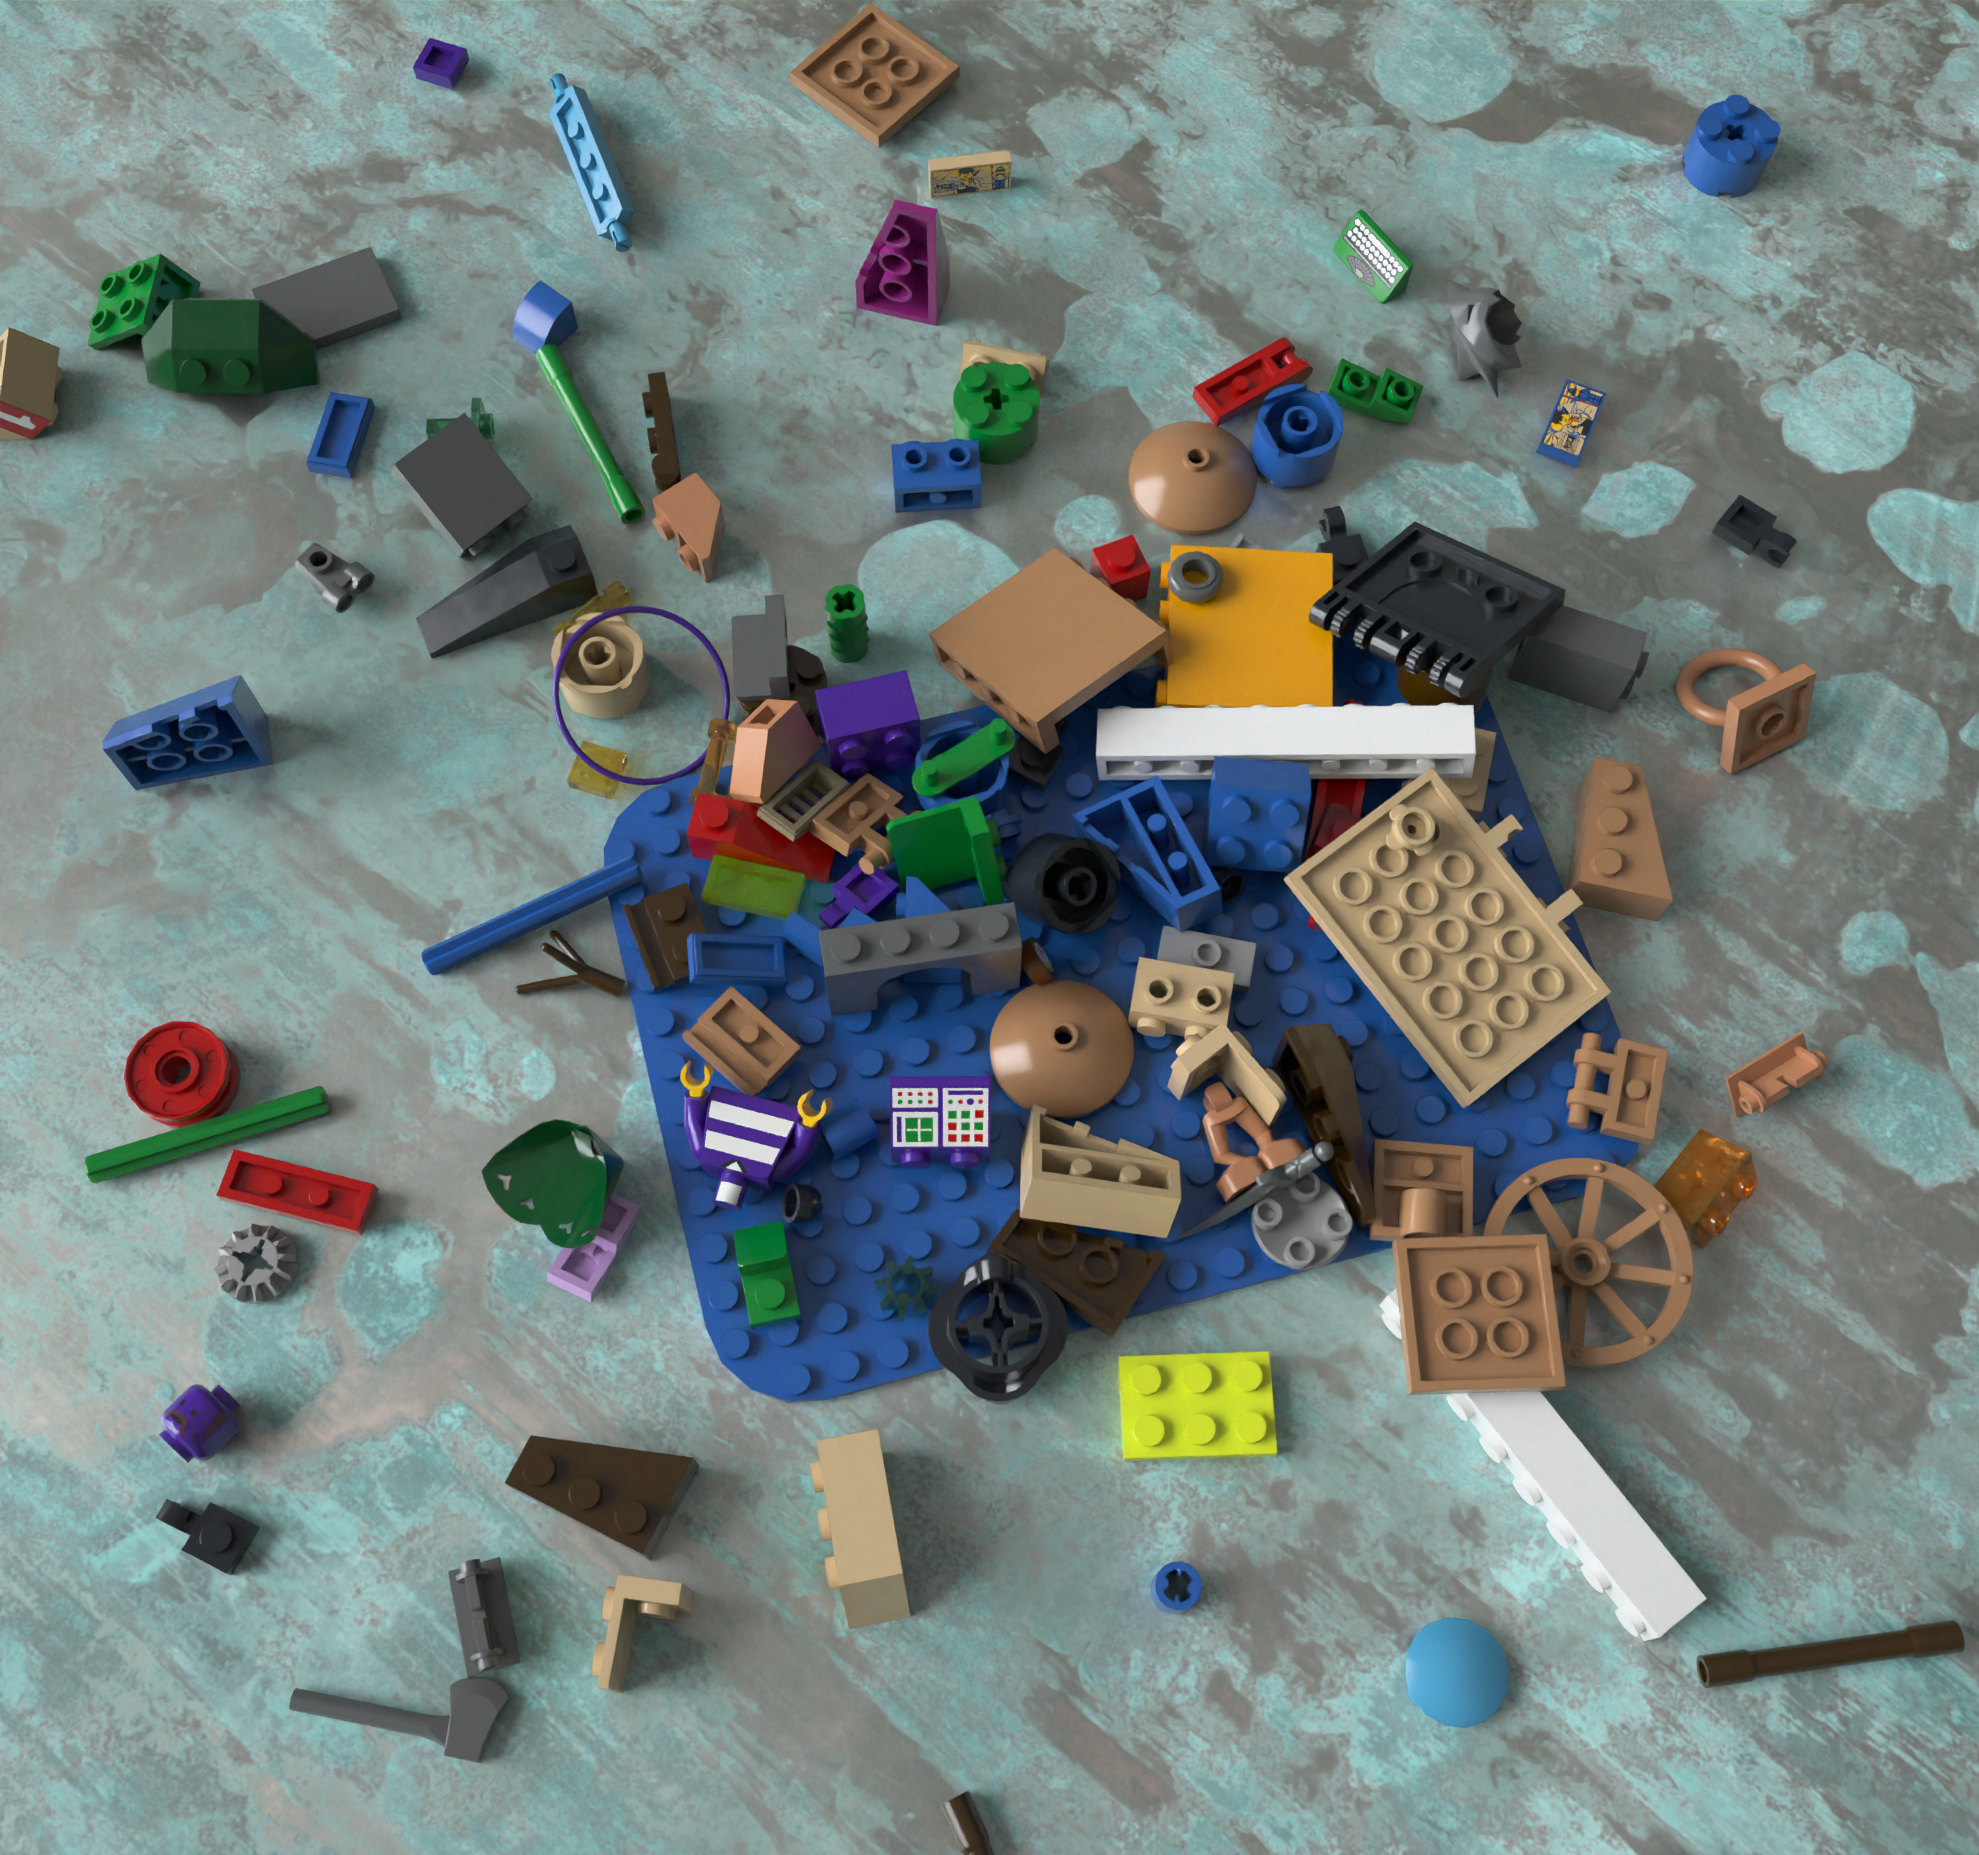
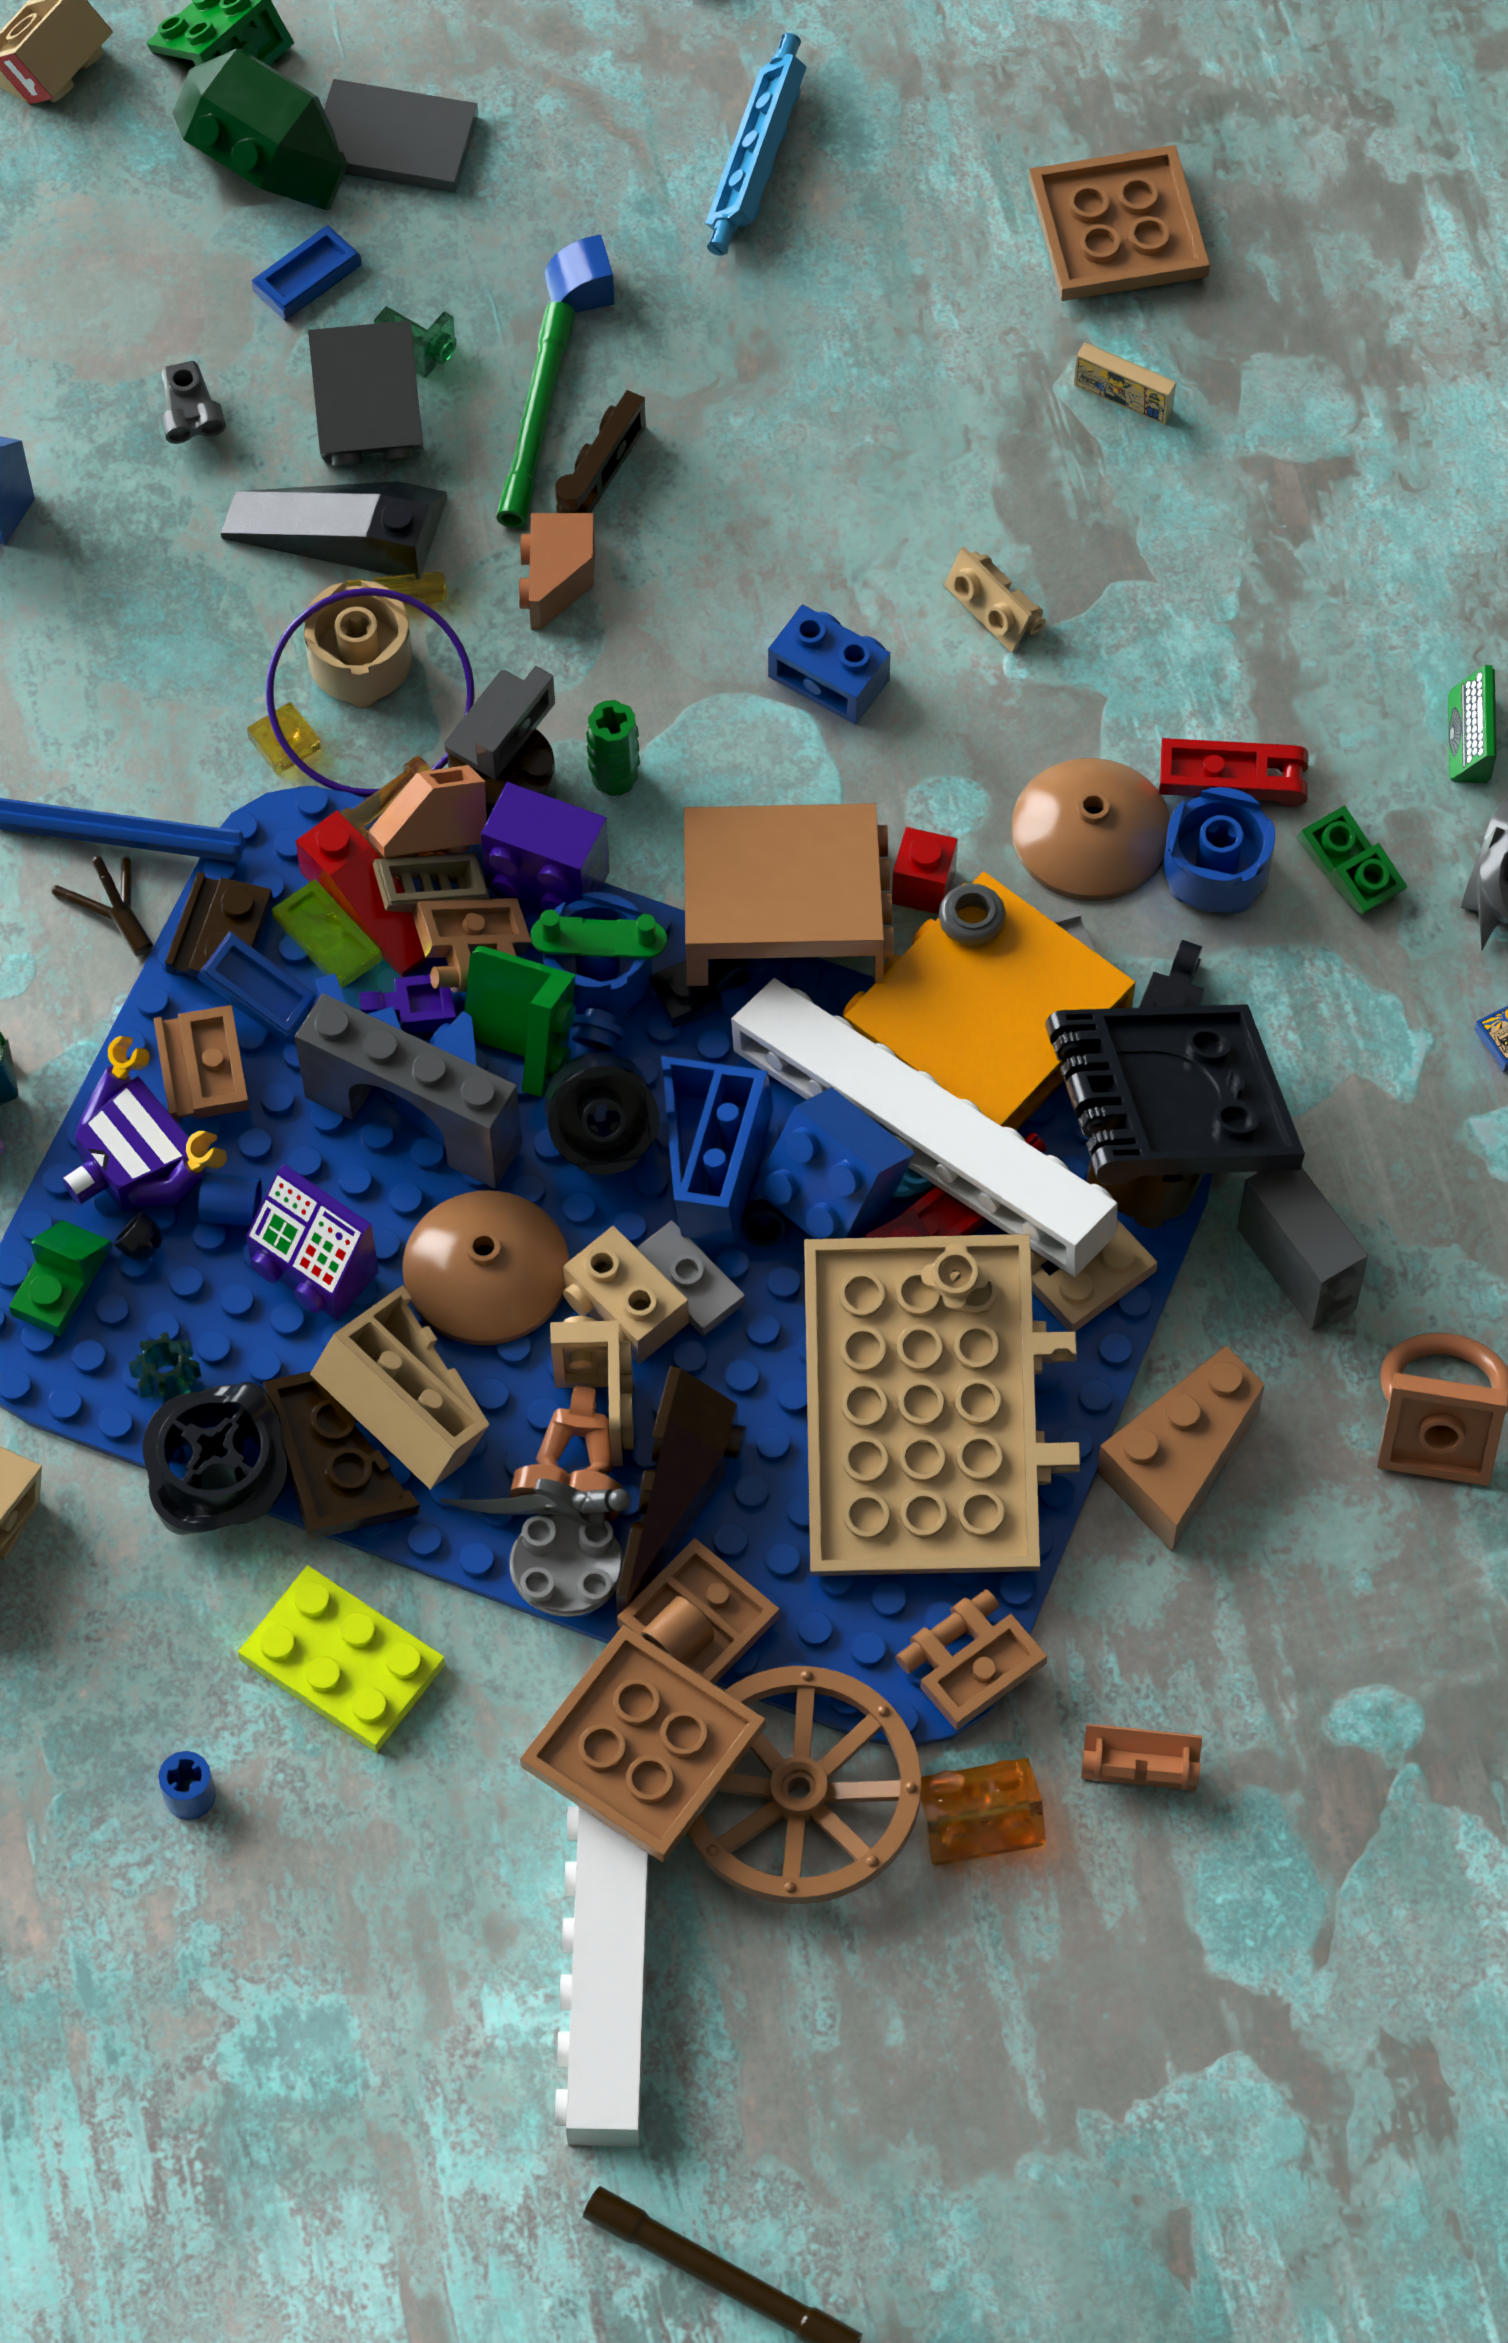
camera: 40 degrees right, 5 degrees down
magenta wedge [855,200,950,326] -> none
green brick [953,363,1040,465] -> none
reddish brown tile [1021,936,1056,986] -> none
dark azure dish [1405,1617,1509,1728] -> none

